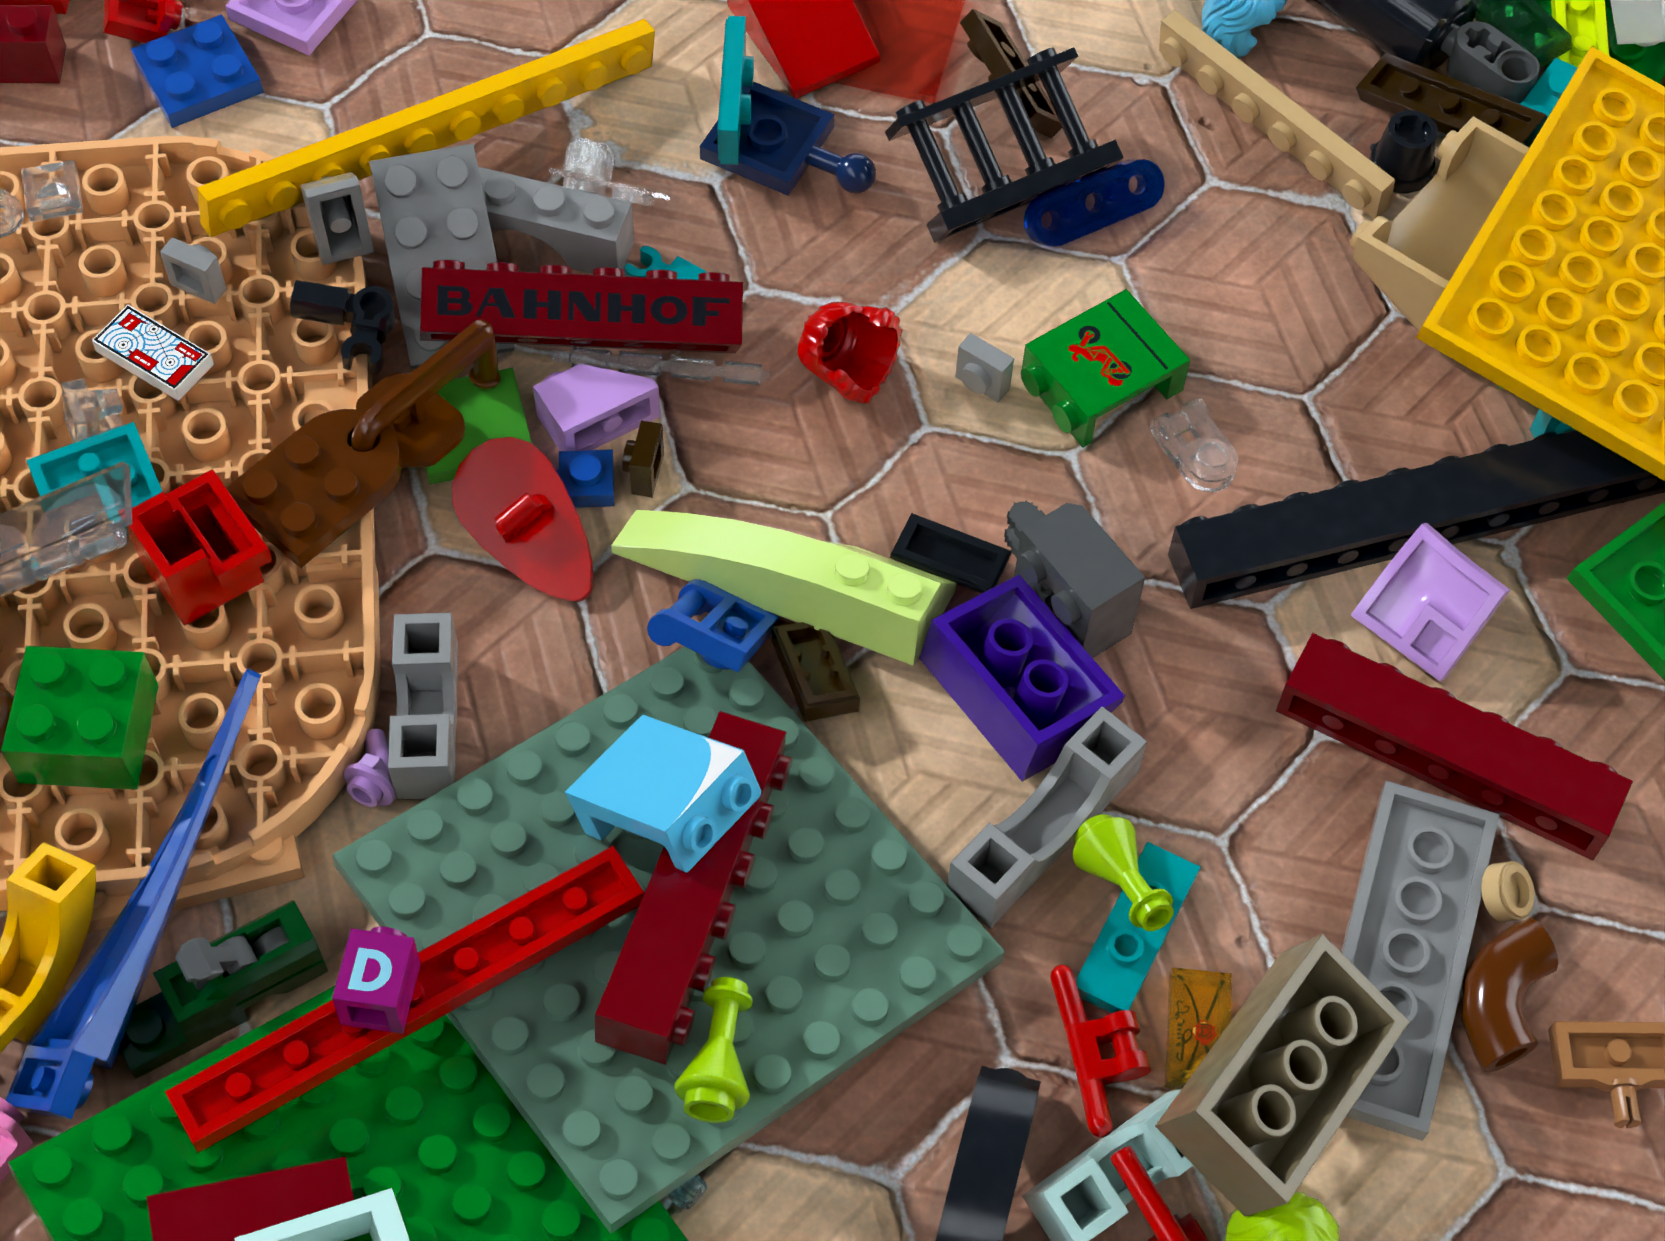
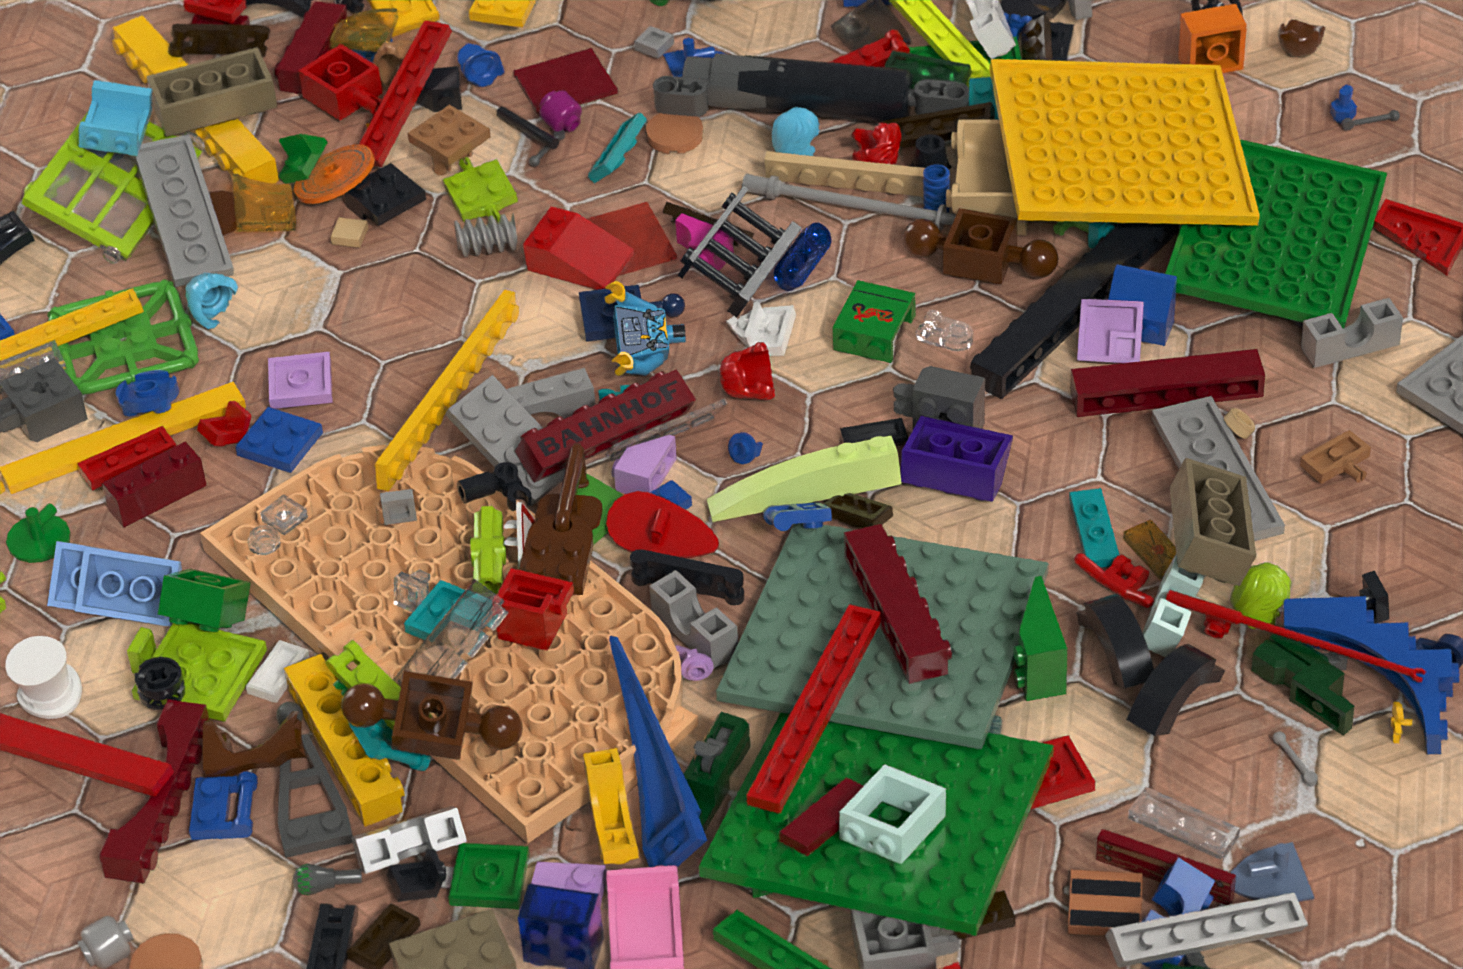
camera: 30 degrees left, 15 degrees down
green brick [1,646,159,790] -> none
tile [92,305,214,401] -> none
light grey slope [300,172,374,265] -> none
magenta brick [332,926,421,1034] -> none
clear hinge [549,138,670,207] -> none
medium azure panel [565,715,761,872] -> none
dark brown plate [622,420,664,498] -> none
lime piece [674,977,753,1123] -> none
teal plate [717,16,754,165] -> none
light grey arch [947,707,1147,928] -> none
light grey plate [955,333,1014,403] -> none
lime piece [1073,814,1174,931] -> none
reddish brown cylinder [1462,918,1558,1073] -> none
none -> lime piece [470,506,506,598]
none -> white piece [504,502,535,570]
none -> torso [604,281,686,376]
none -> black plate [630,549,745,606]
none -> dark pink arch [675,214,734,271]
none -> white slope [726,301,796,356]
none -> blue plate [728,432,763,464]
none -> light grey bar [742,174,956,231]
none -> red hair [851,123,902,165]
none -> reddish brown brick [903,208,1059,284]
none -> blue piece [923,164,950,213]
none -> green slope [1013,576,1068,701]
none -> blue slope [1108,264,1177,346]

